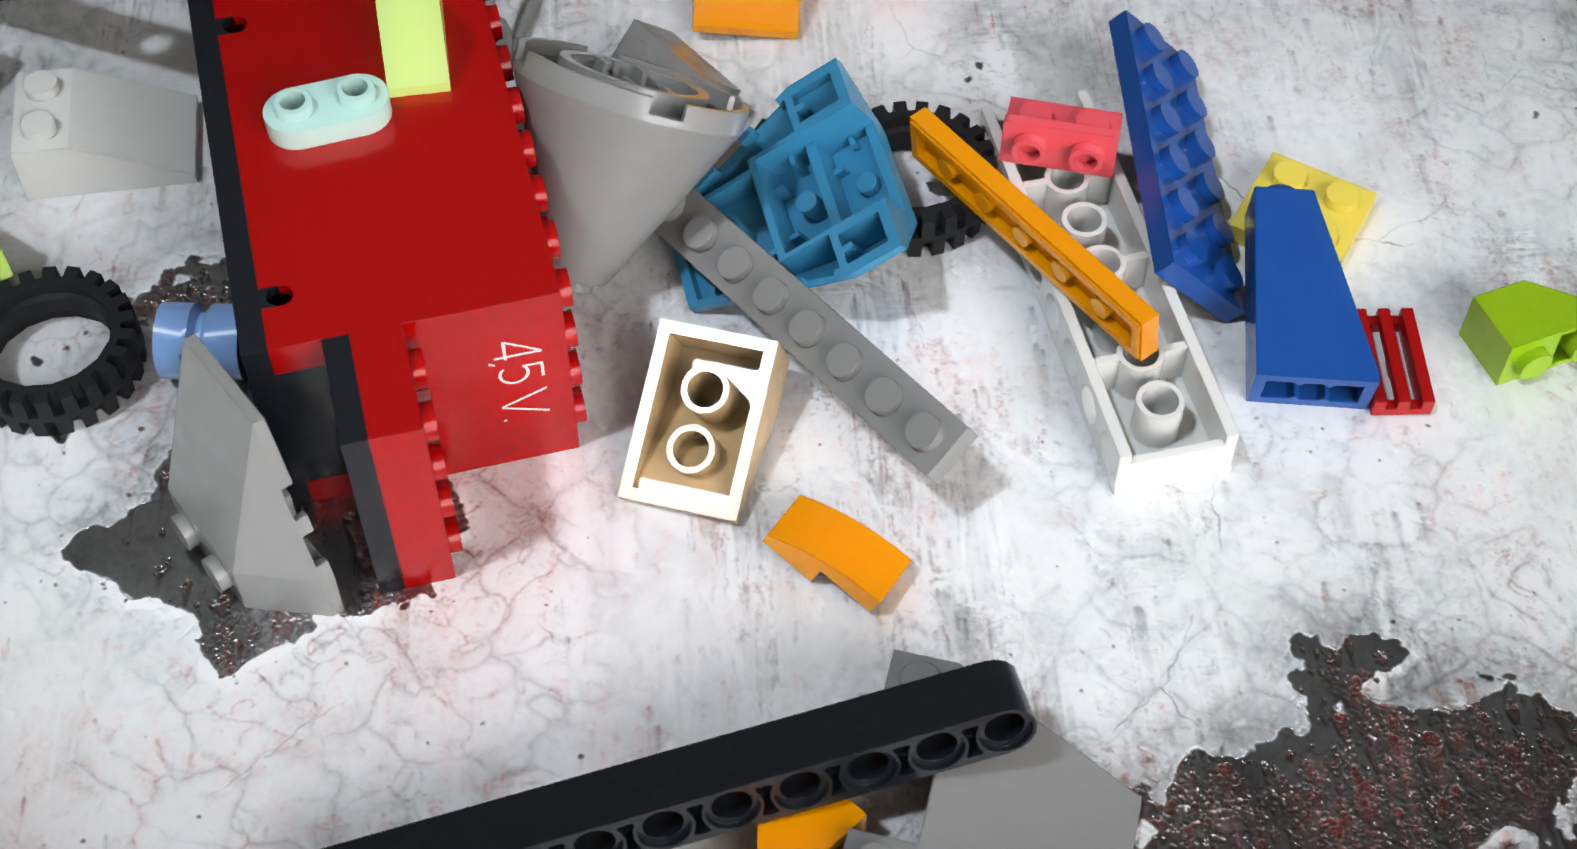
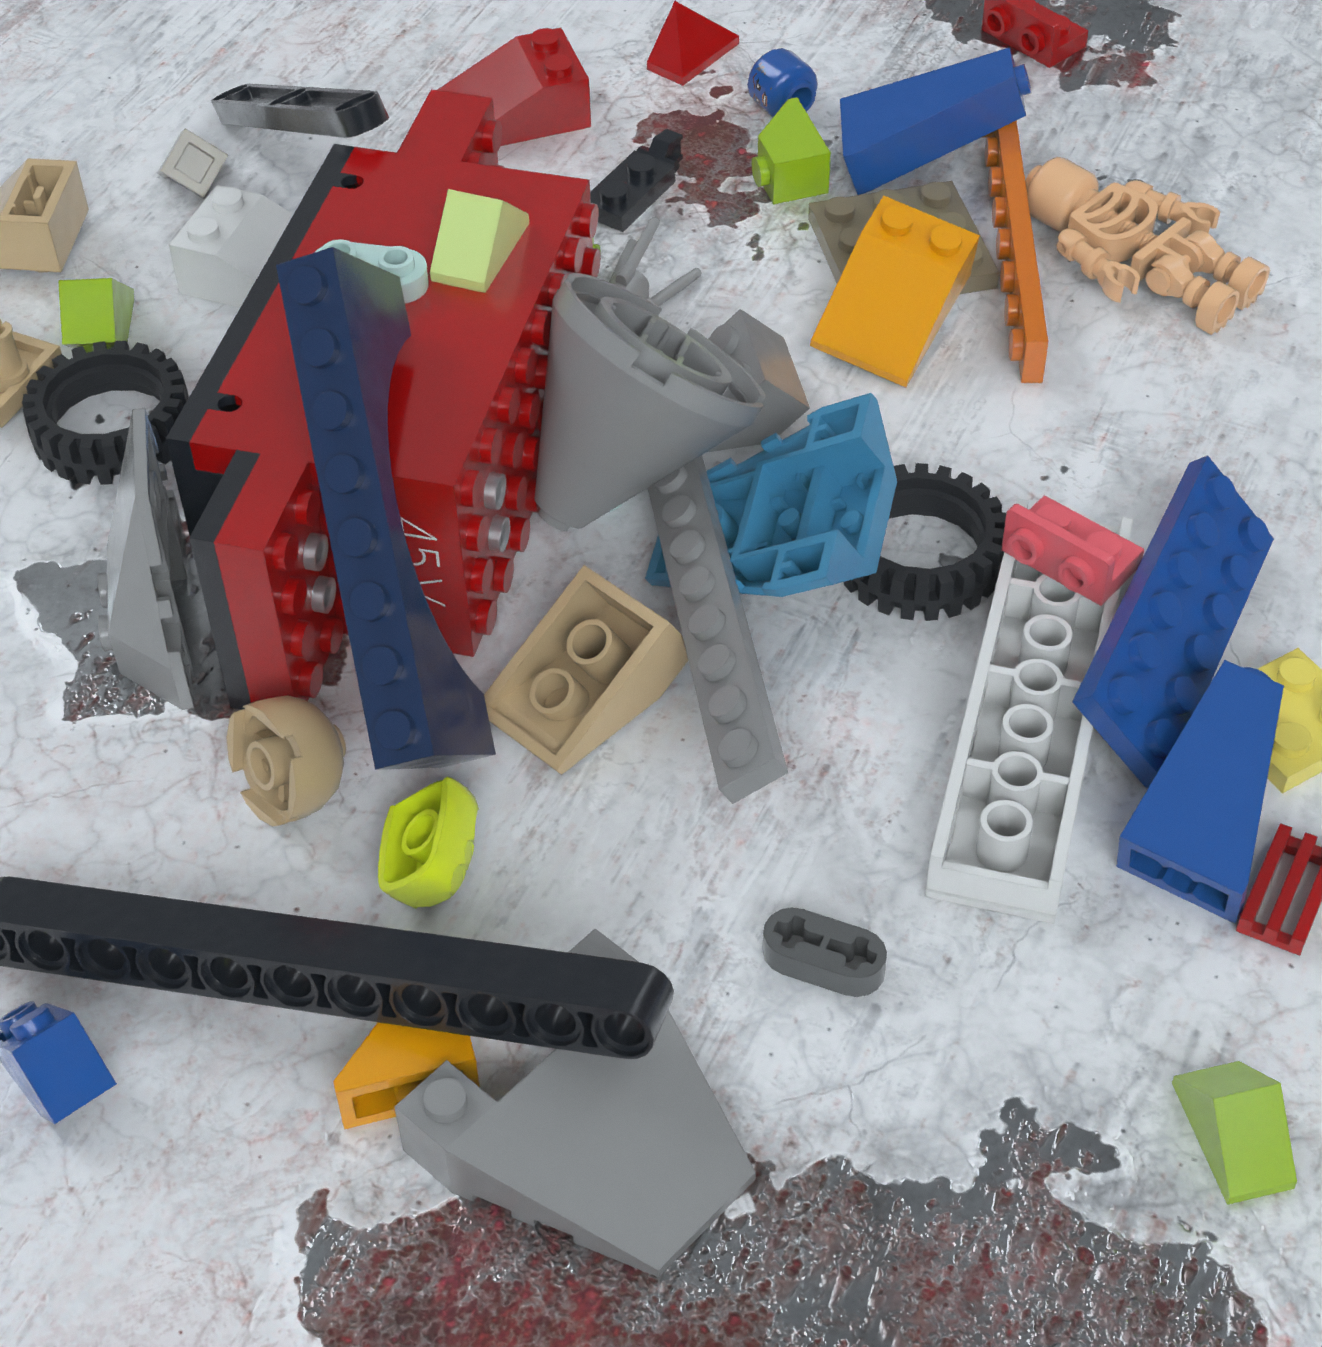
camera: 30 degrees right, 5 degrees down
light orange slope [762,495,912,612] -> none
light orange tile [909,107,1159,362] -> none
none -> tan cylinder [226,696,346,827]
none -> dark blue arch [276,247,496,770]
none -> neon yellow piece [378,777,479,909]
none -> dark grey beam [762,907,887,997]
none -> lime slope [1172,1061,1297,1205]

